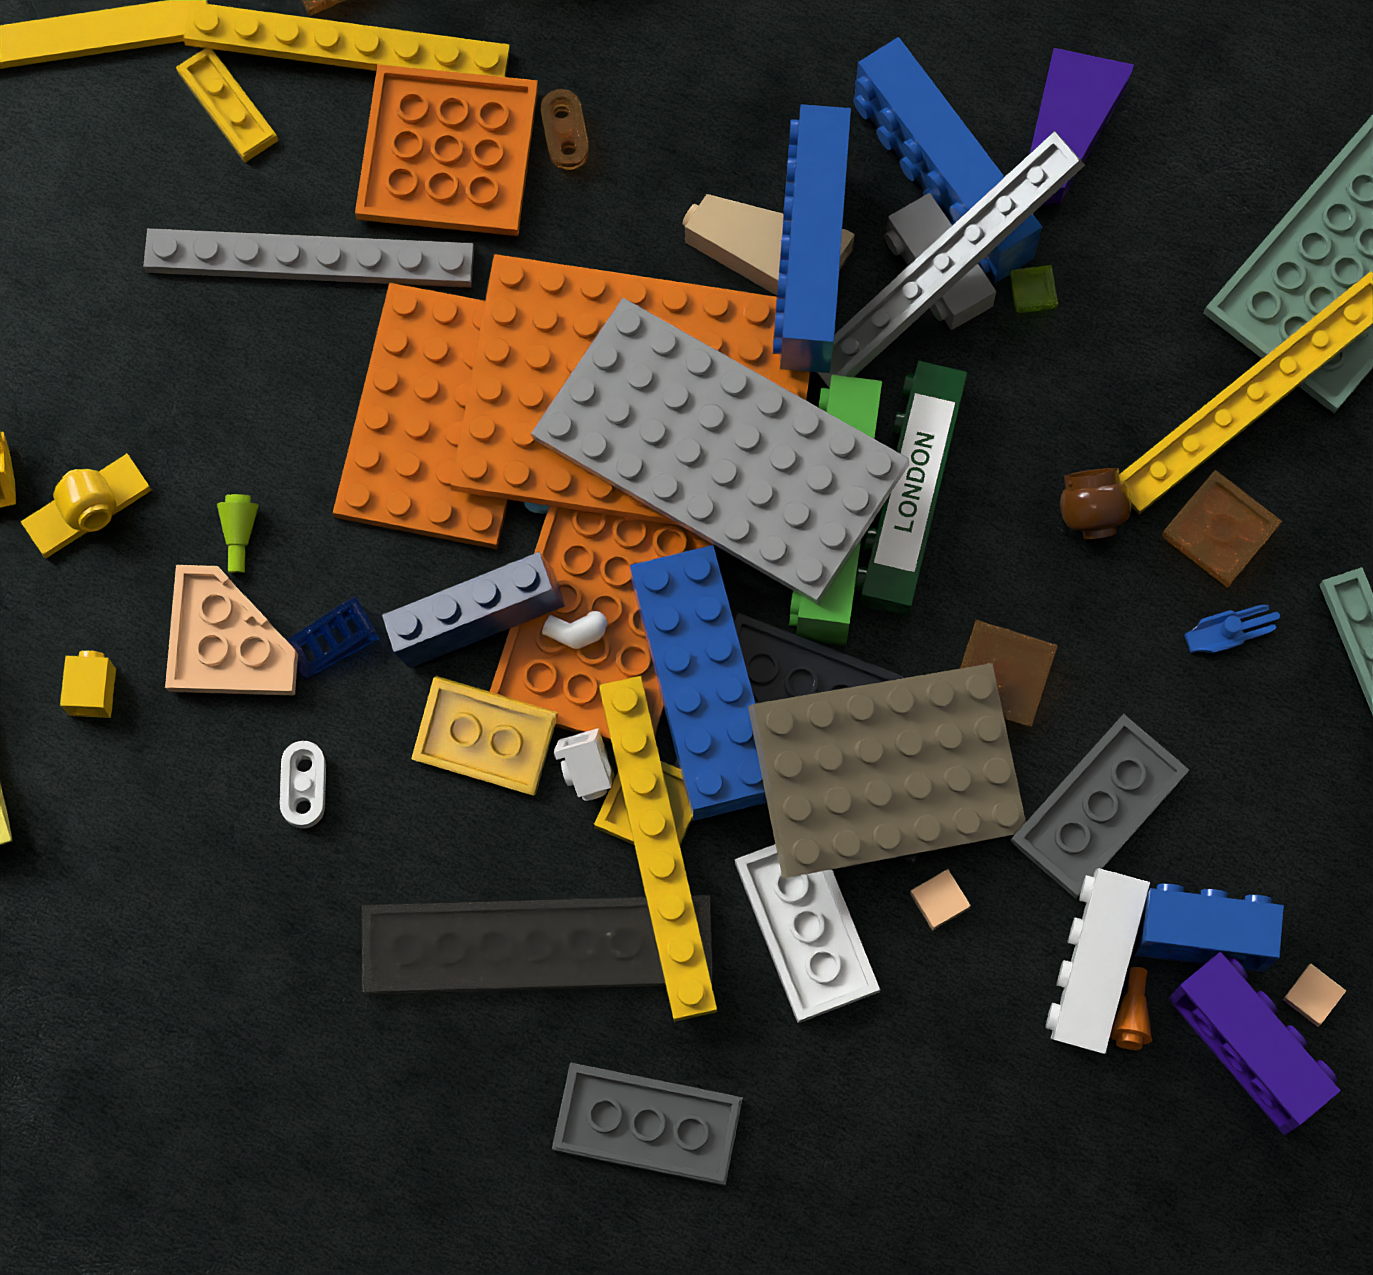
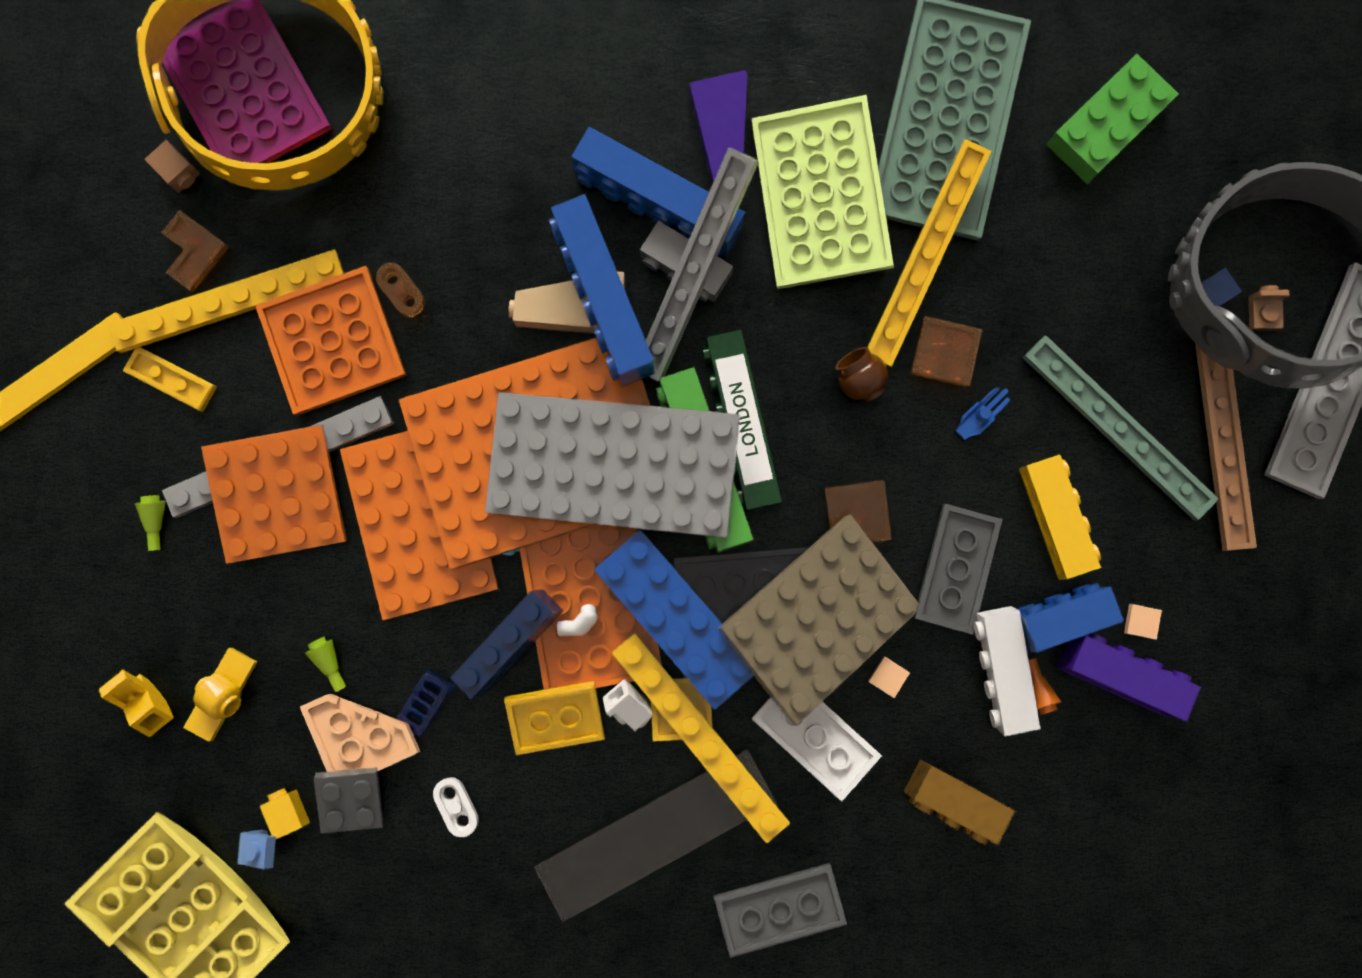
camera: 30 degrees left, 10 degrees up
clear neon green tile [1009,265,1058,313] -> none
none -> lime cone [134,495,166,551]
none -> orange plate [201,425,347,564]
none -> medium blue bracket [238,830,276,869]
none -> dark grey plate [314,767,384,834]
none -> yellowish green plate [751,95,894,289]
none -> pearl gold brick [904,760,1015,845]
none -> yellow brick [1019,455,1101,580]

